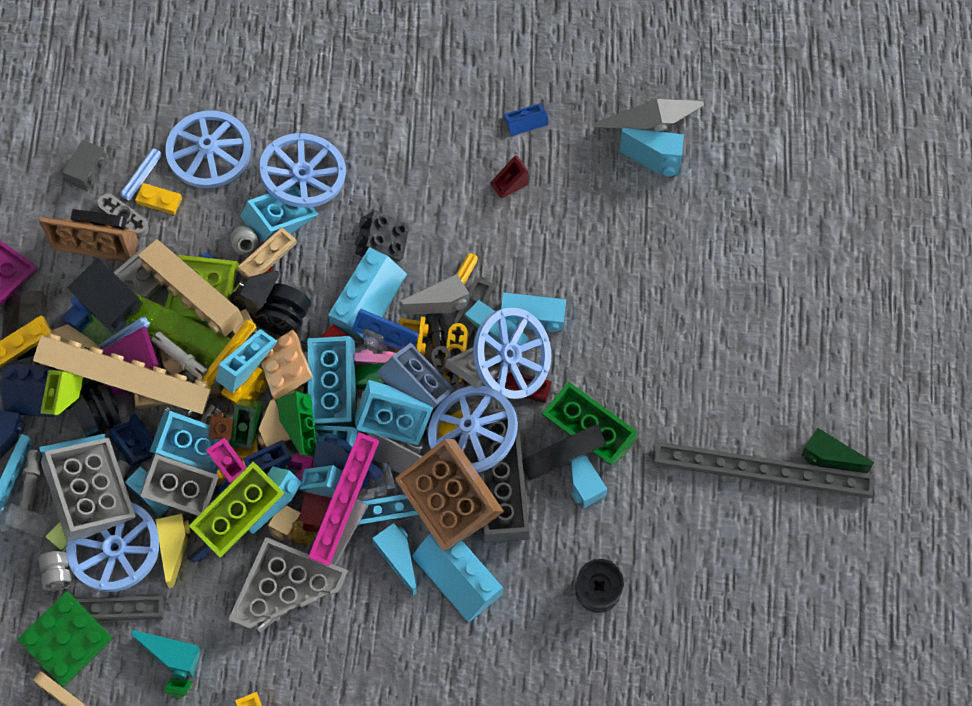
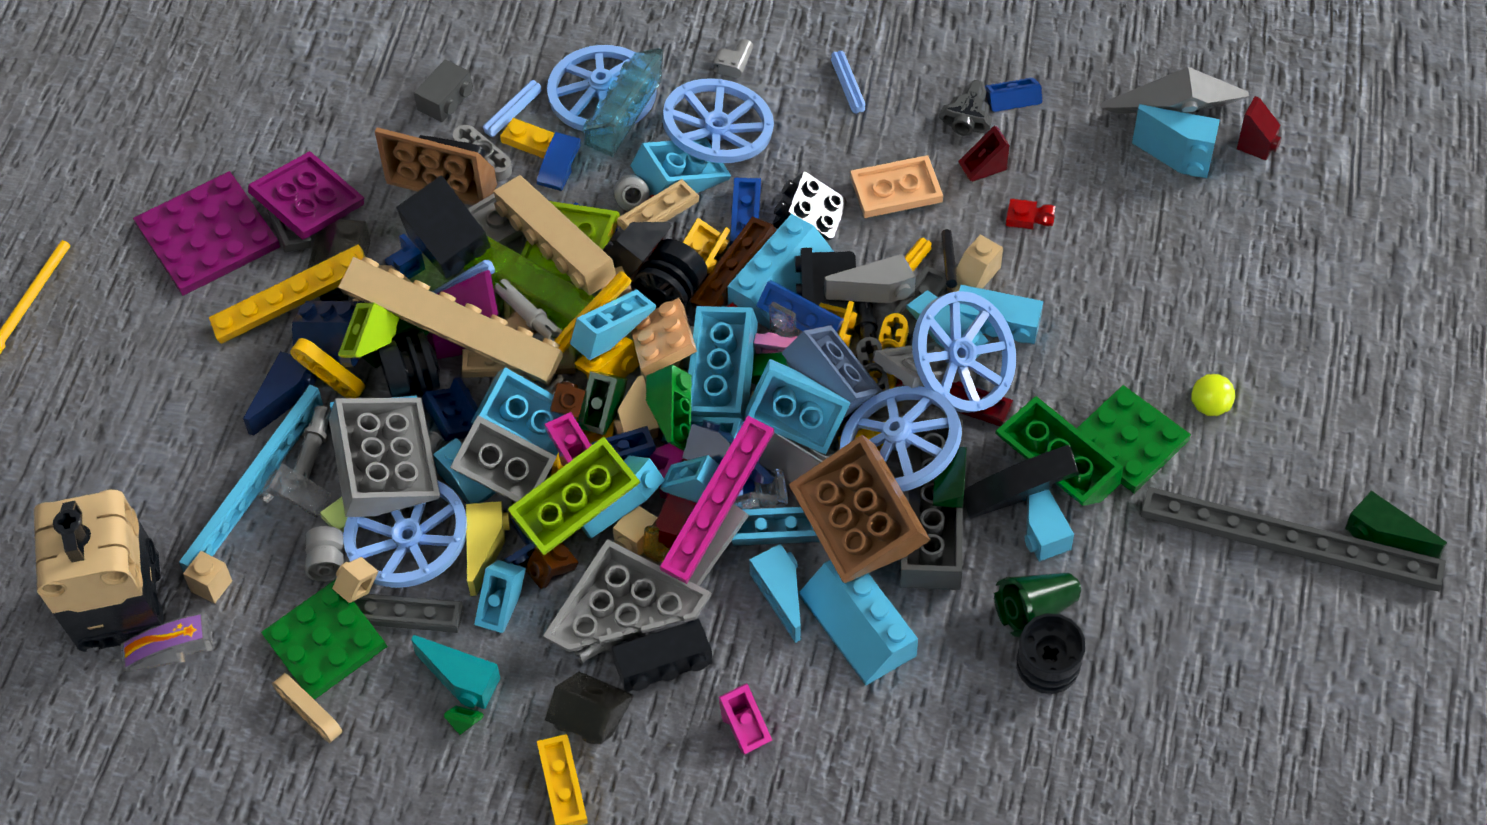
camera: 10 degrees right, 10 degrees down
none -> yellow beam [290,338,365,398]
none -> tan plate [332,557,378,603]
none -> medium azure slope [474,560,526,633]
none -> reddish brown bracket [526,542,579,589]
none -> blue slope [537,132,581,191]
none -> clear smoke slope [545,671,634,744]
none -> clear light blue slope [582,48,663,158]
none -> black brick [612,619,712,693]
none -> yellow bracket [682,218,730,275]
none -> reddish brown plate [690,216,776,308]
none -> light grey piece [713,39,753,78]
none -> dark pink slope [718,683,772,754]
none -> blue plate [730,178,761,246]
none -> black bracket [795,248,857,307]
none -> light blue axle [831,50,866,114]
none -> light nougat plate [850,155,943,218]
none -> dark green slope [933,447,967,508]
none -> dark grey rock [939,80,992,136]
none -> black bar [941,229,957,288]
none -> tan slope [947,234,1003,292]
none -> dark green cone [994,573,1081,638]
none -> red plate [1006,198,1055,229]
none -> green plate [1076,385,1191,494]
none -> neon yellow hair [1191,374,1235,416]
none -> dark red slope [1237,96,1282,160]

